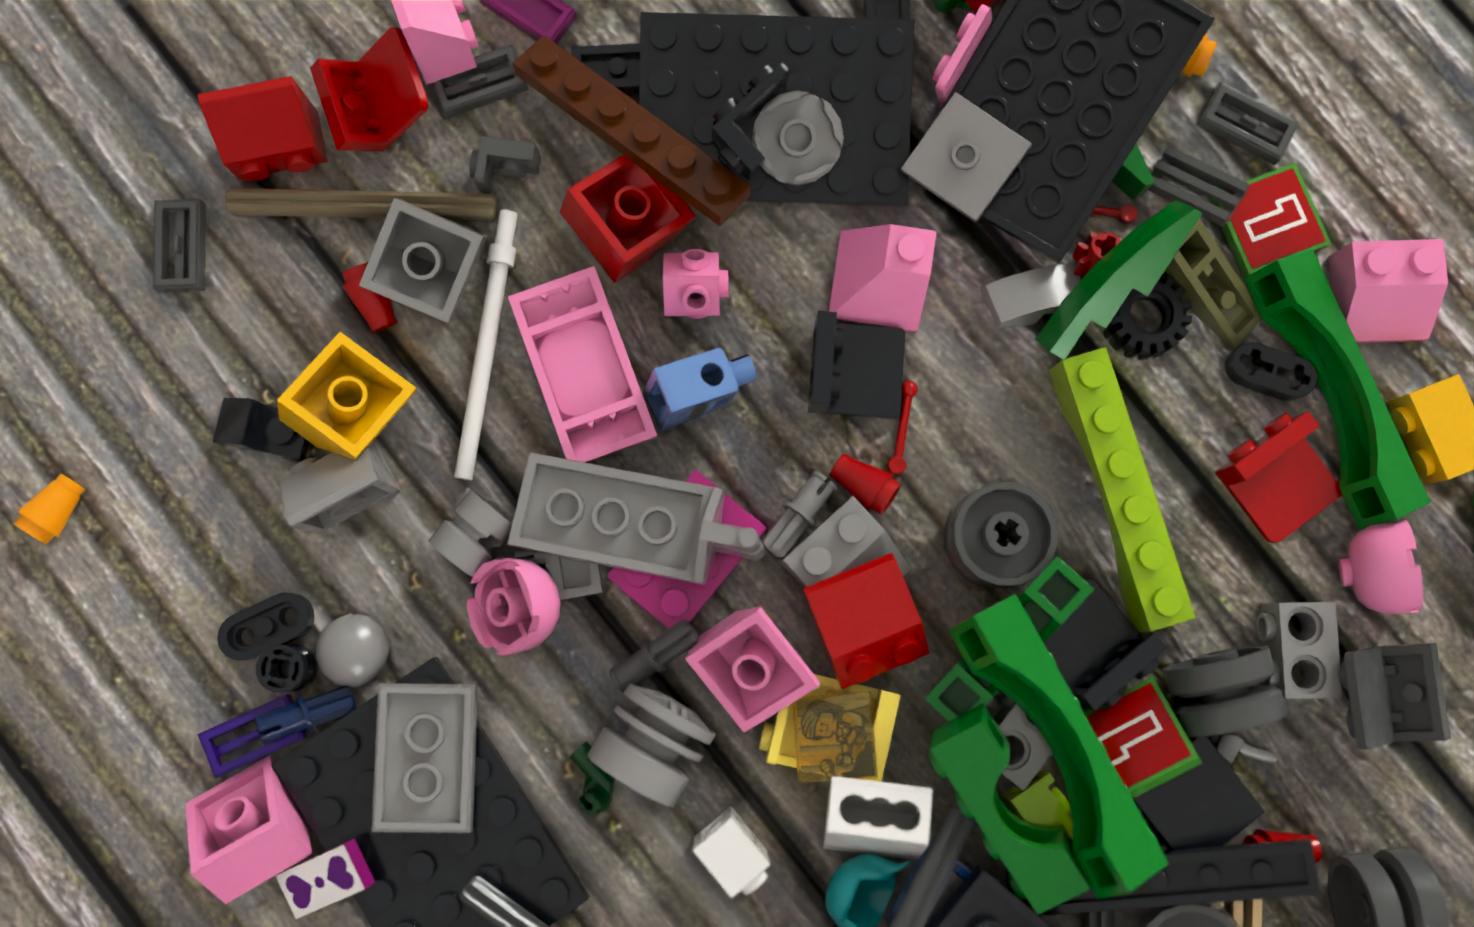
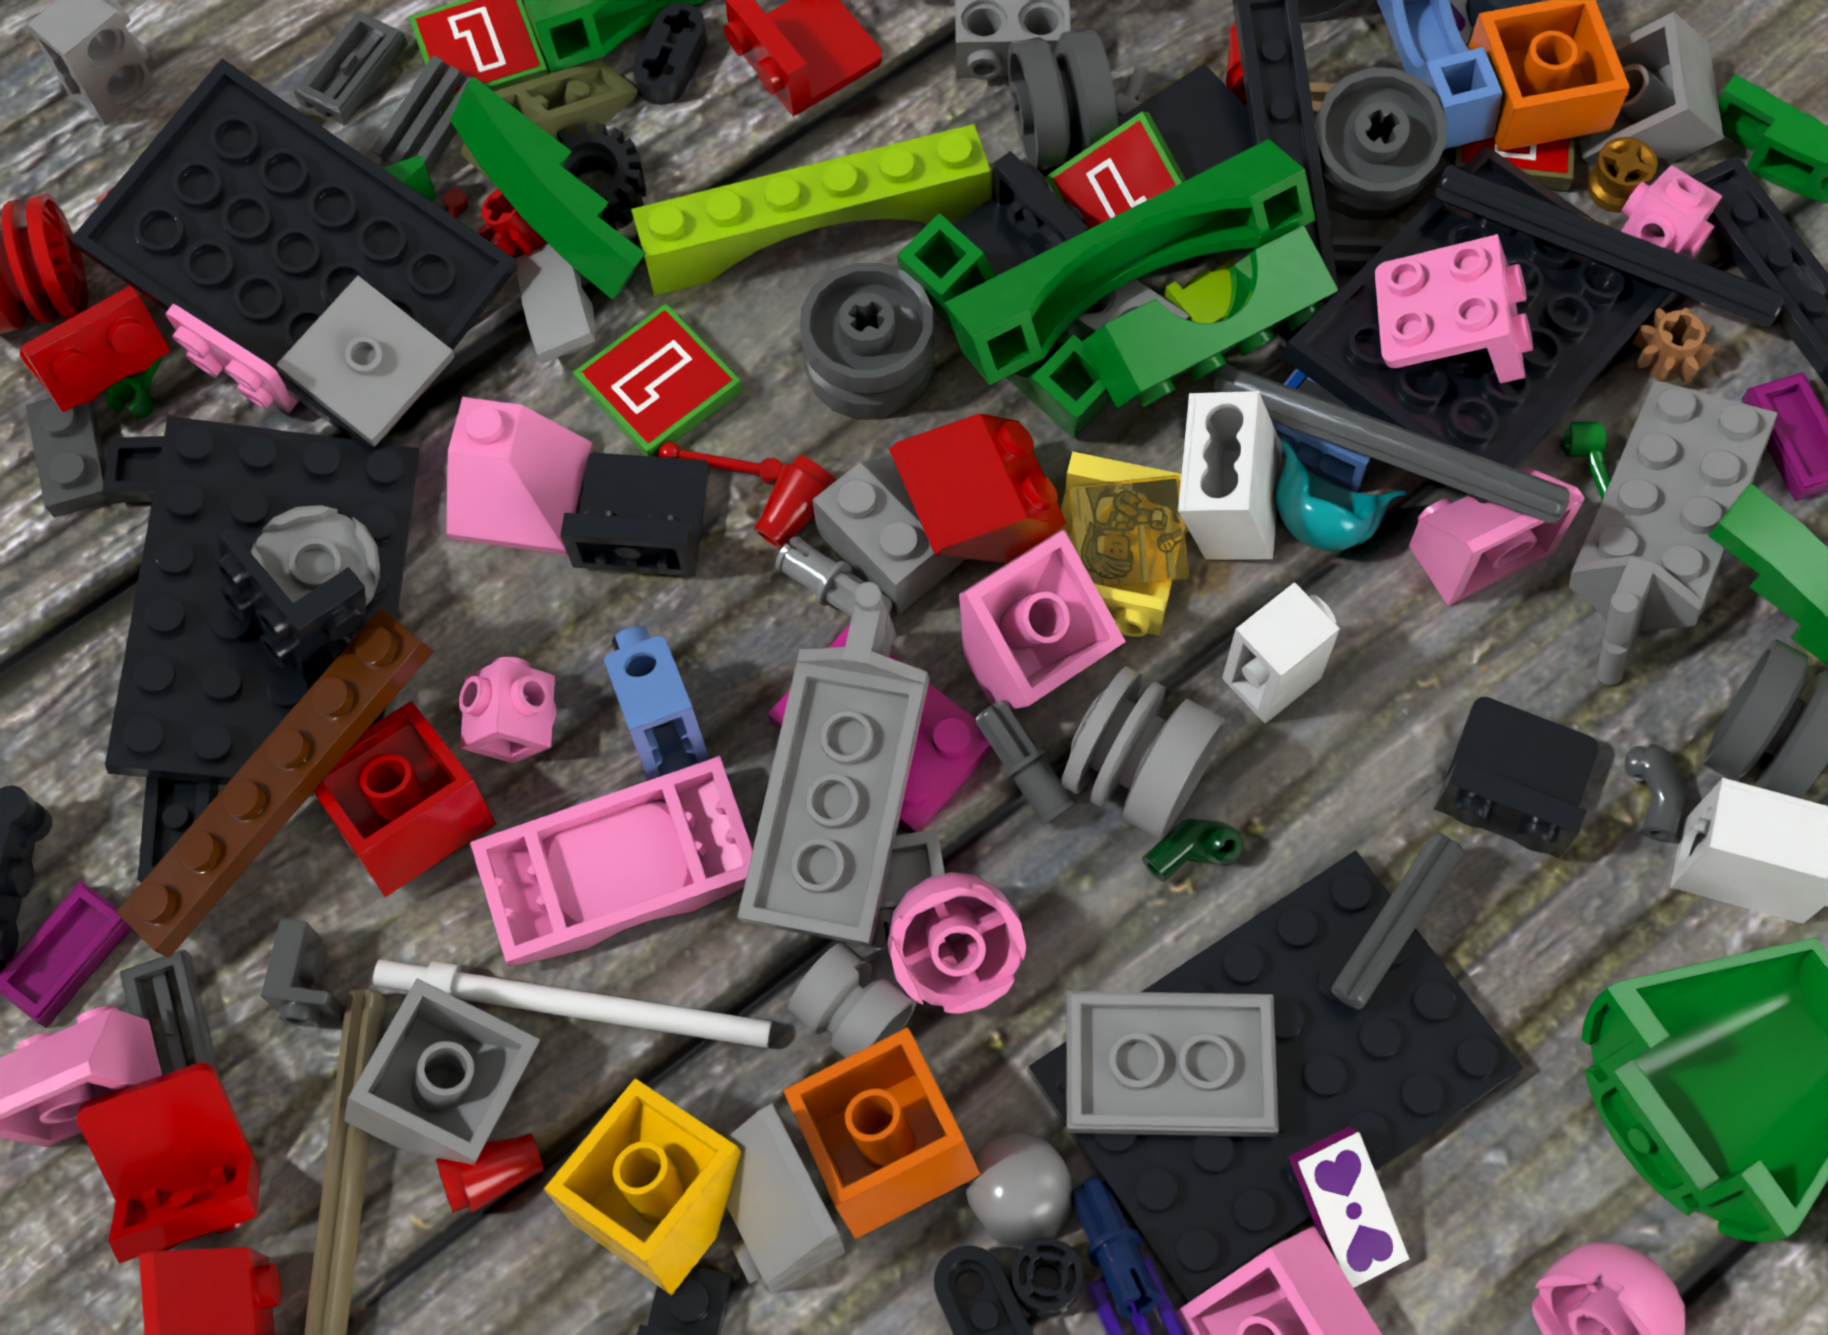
camera: 80 degrees left, 15 degrees down
none -> red tile [573,303,743,457]
none -> orange brick [783,1027,981,1239]

